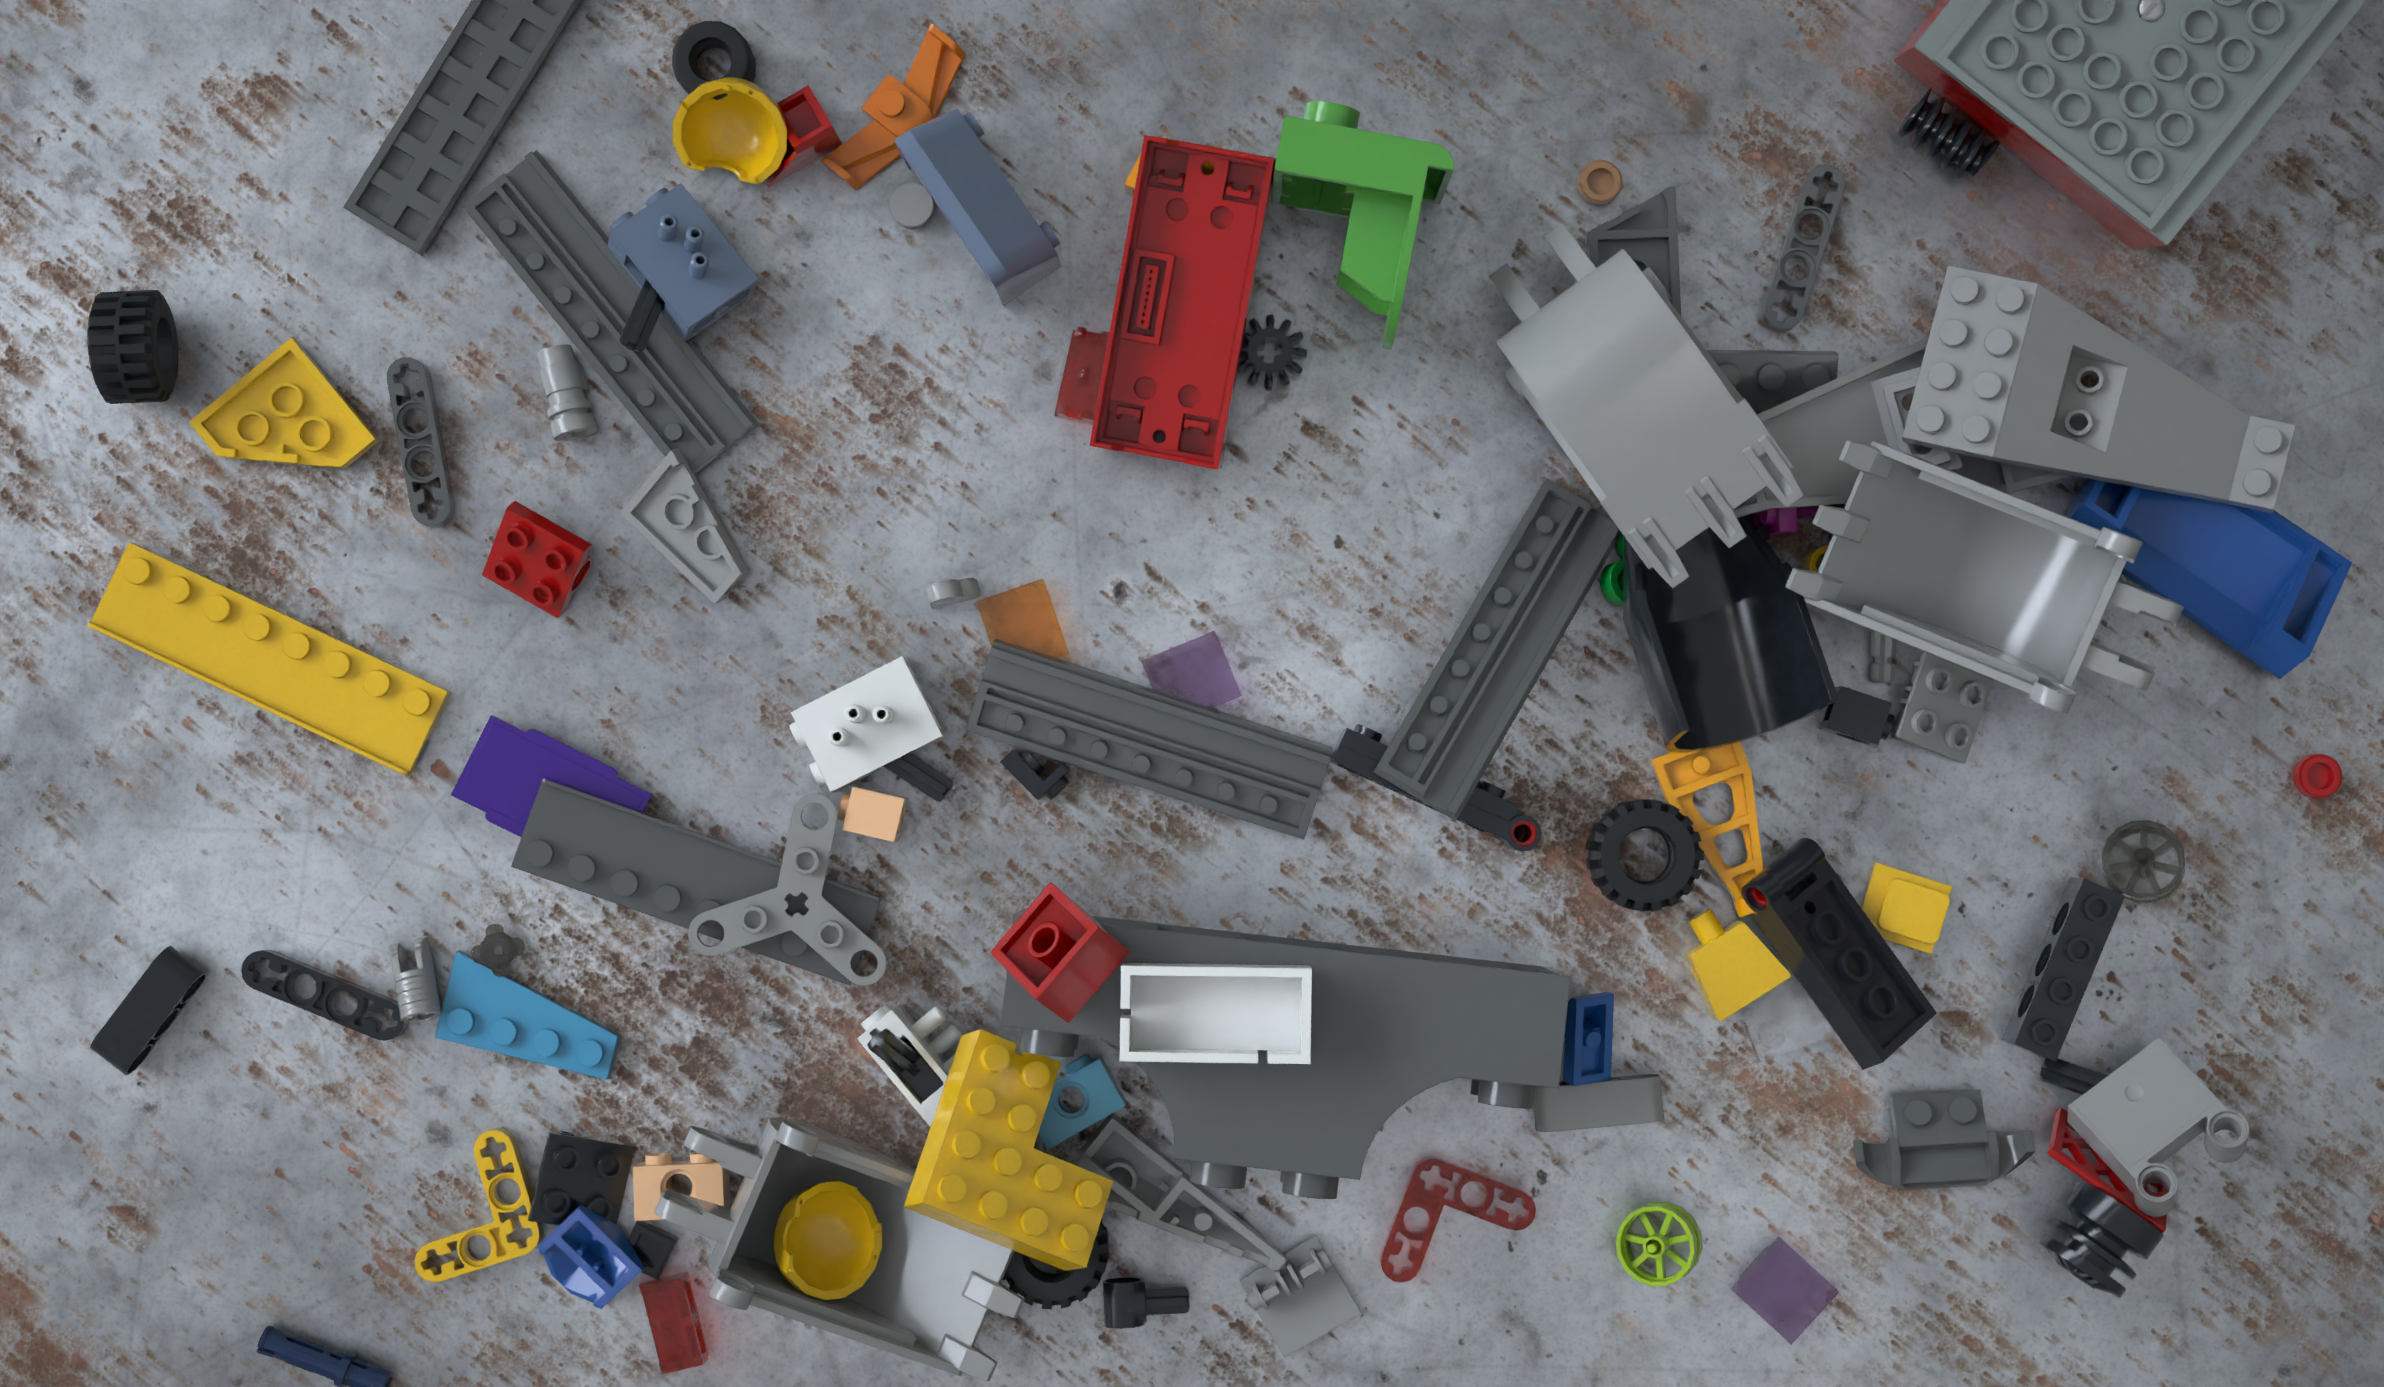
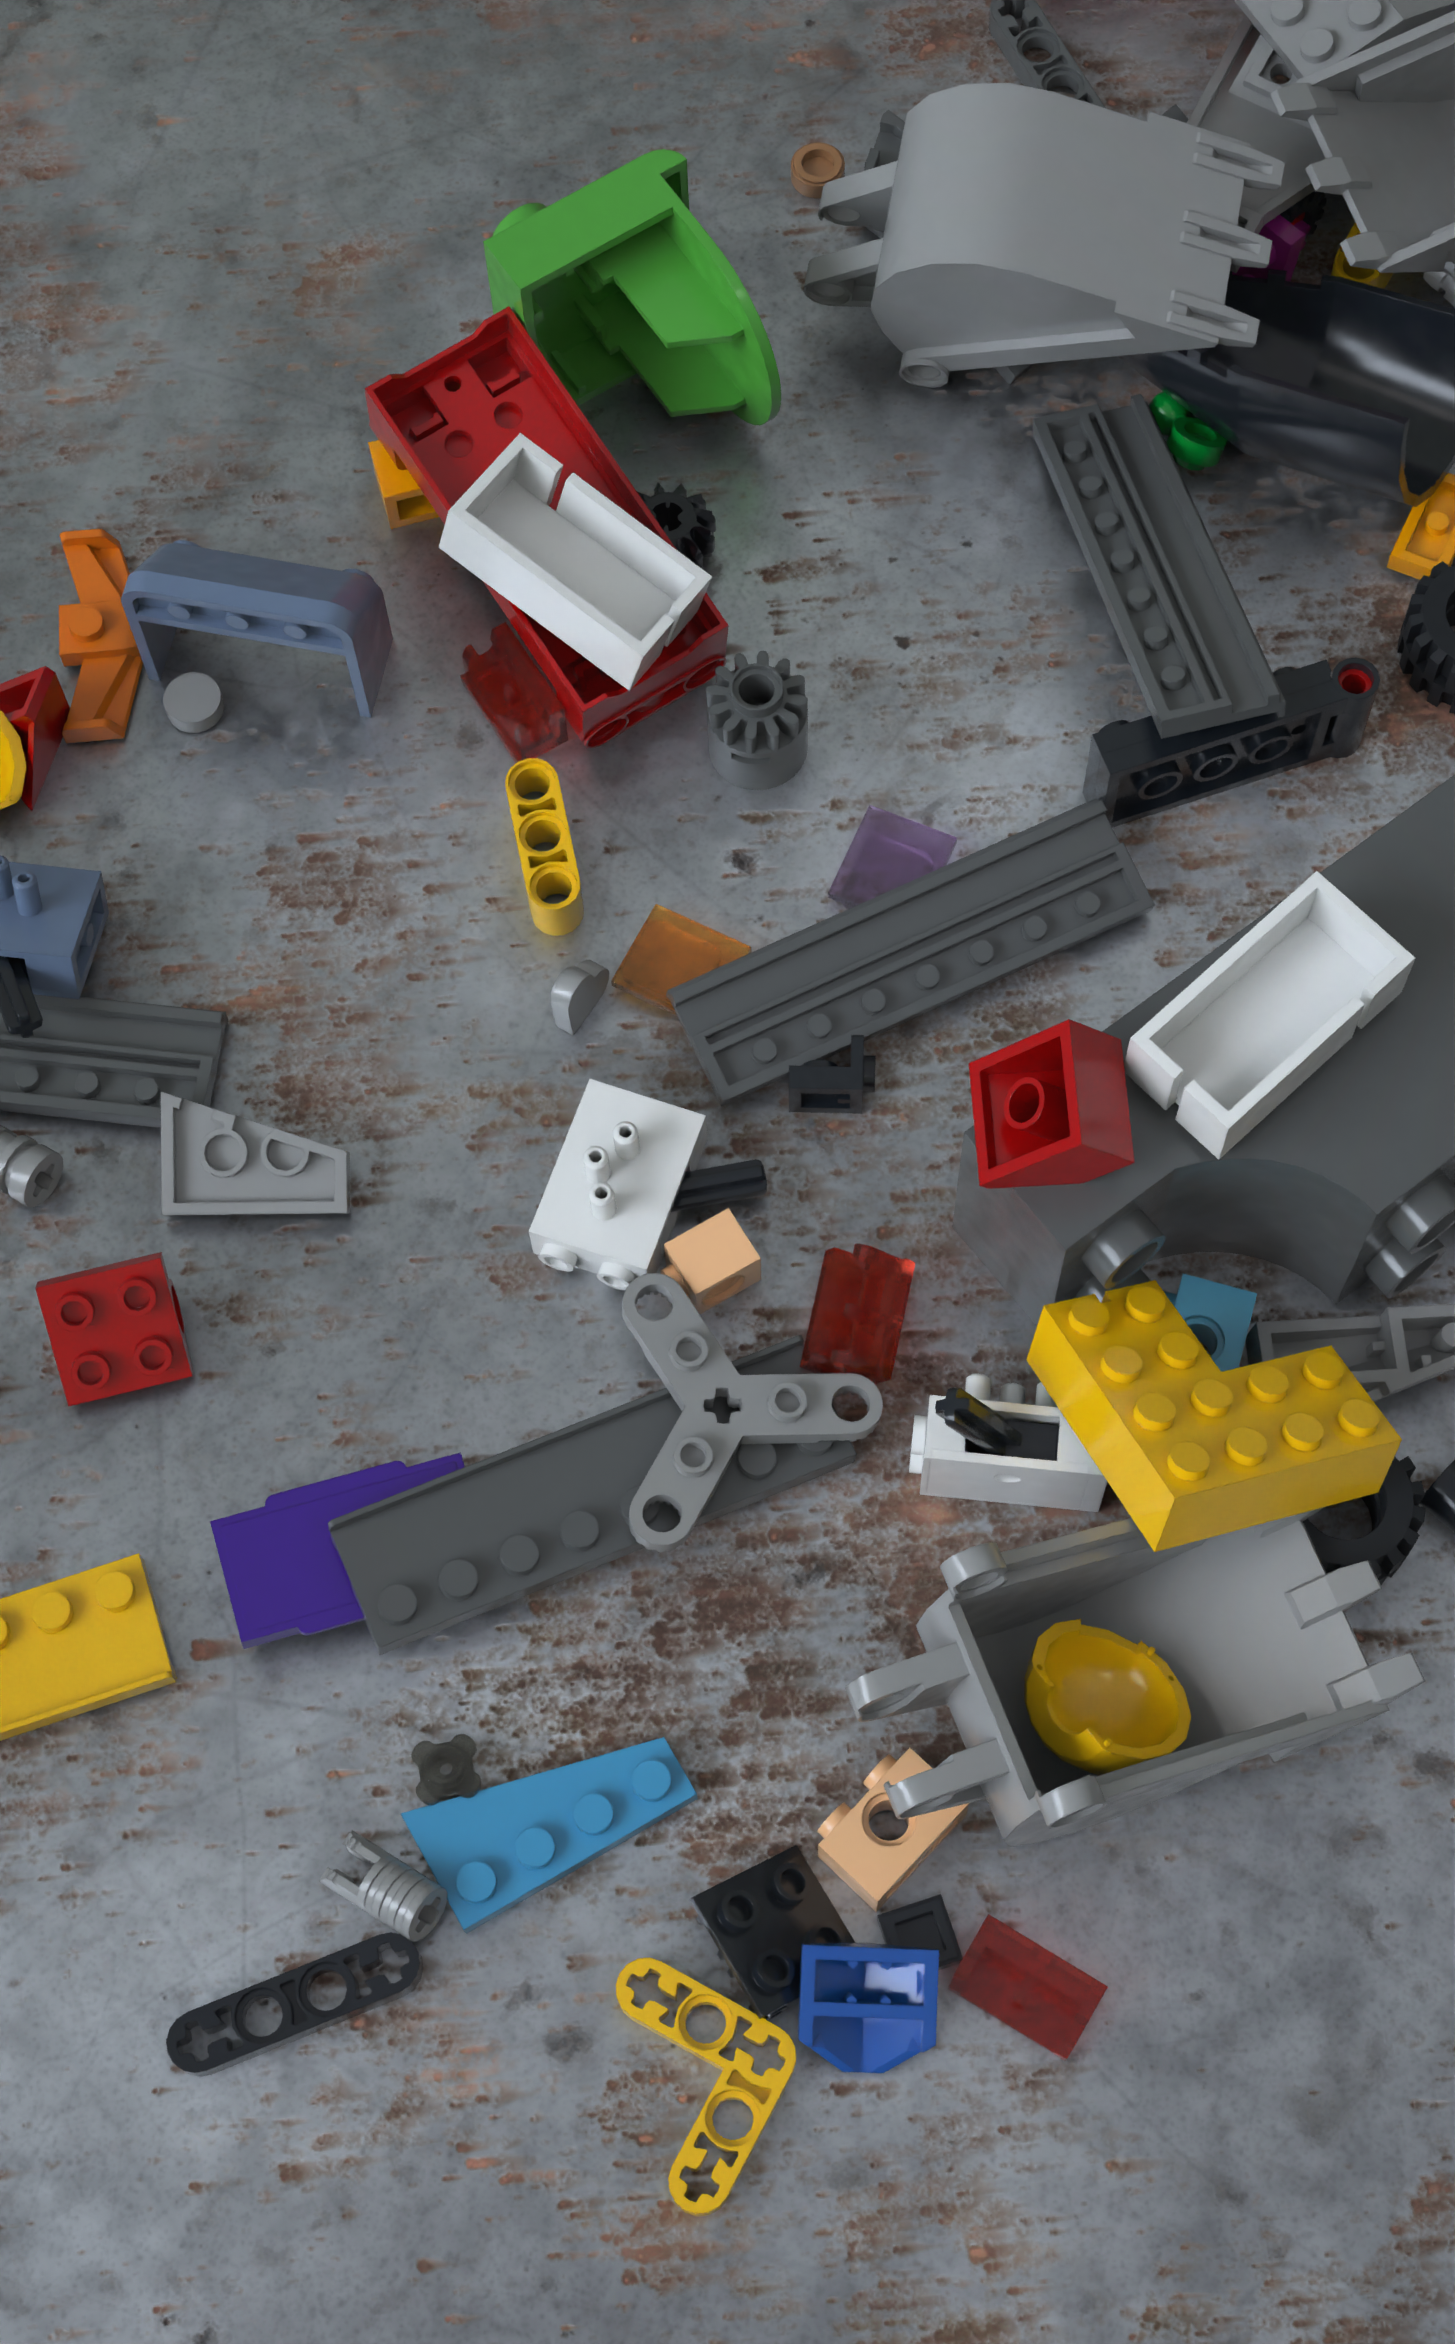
camera: 50 degrees left, 20 degrees down
black beam [90,946,207,1076] -> none
none -> white piece [438,433,712,691]
none -> yellow beam [505,758,584,936]
none -> dark grey gear [706,651,808,790]
none -> clear red hinge [800,1243,916,1384]

